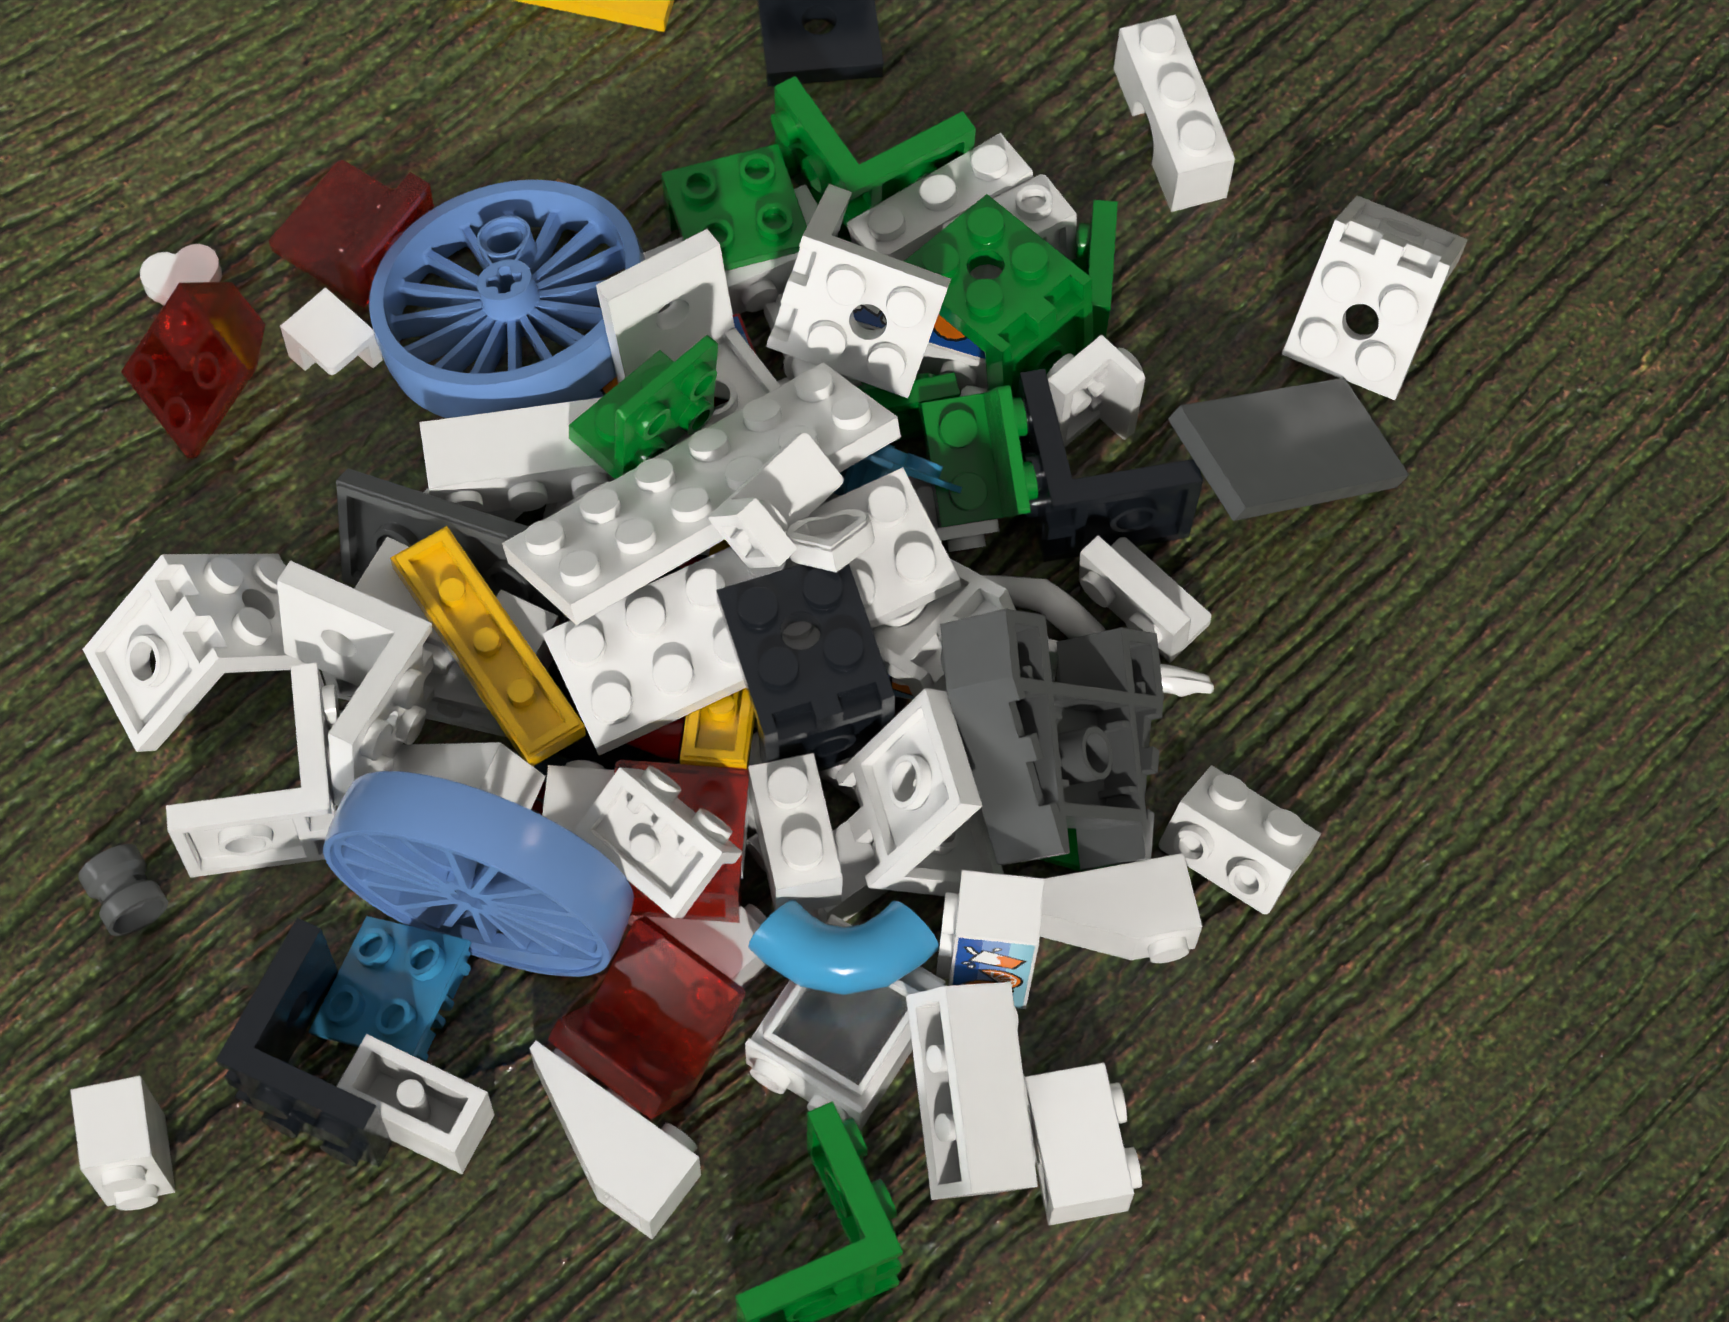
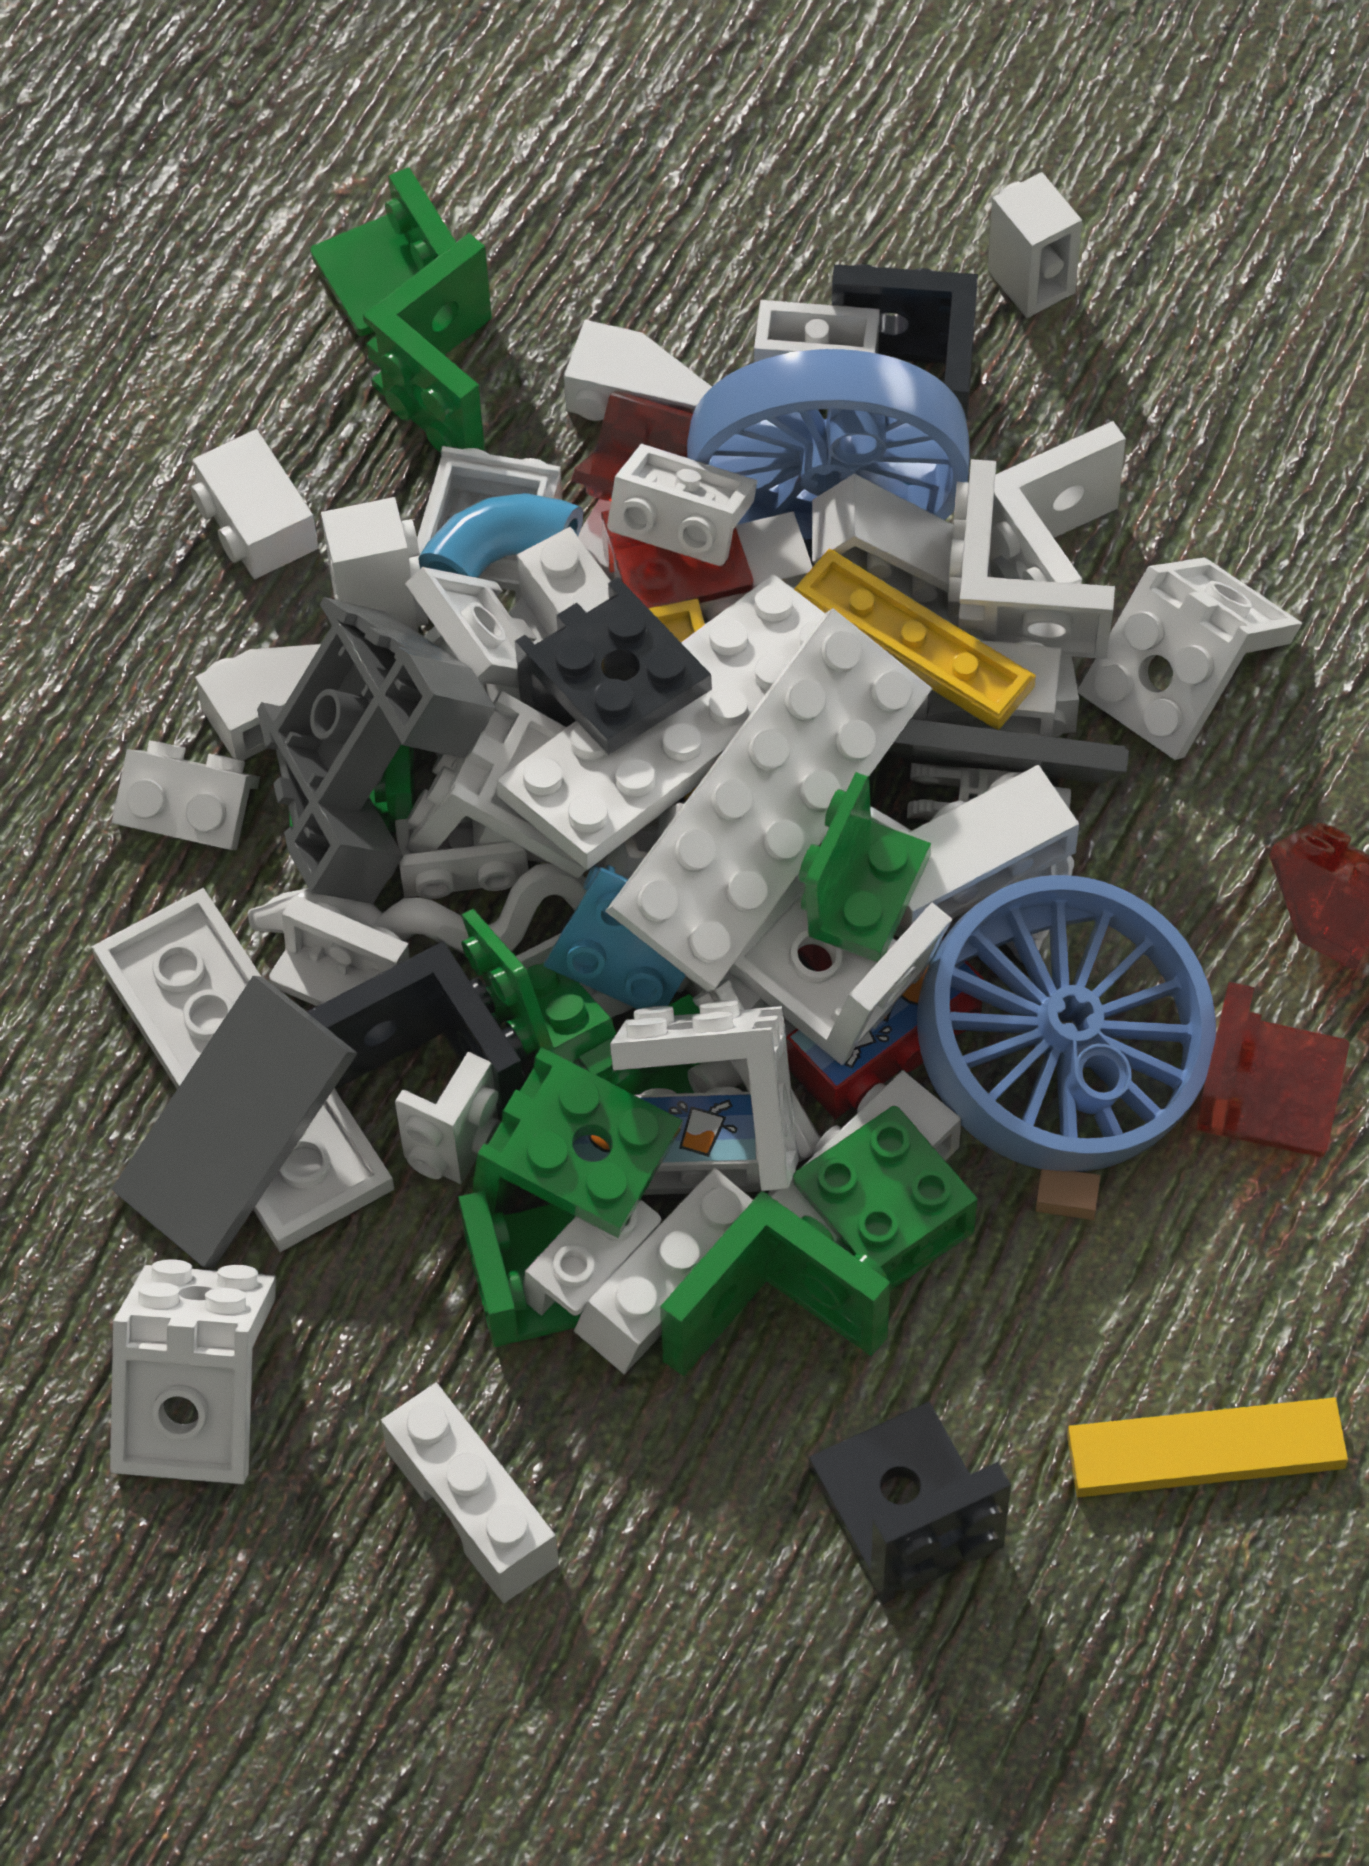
camera: 165 degrees right, 5 degrees down
dark grey wheel [78,844,169,936] -> none
white panel [280,287,383,375] -> none
white bracket [707,433,843,568] -> none
white tile [785,509,875,572] -> none
white brick [906,982,1038,1200] -> none
none -> white plate [91,887,394,1252]

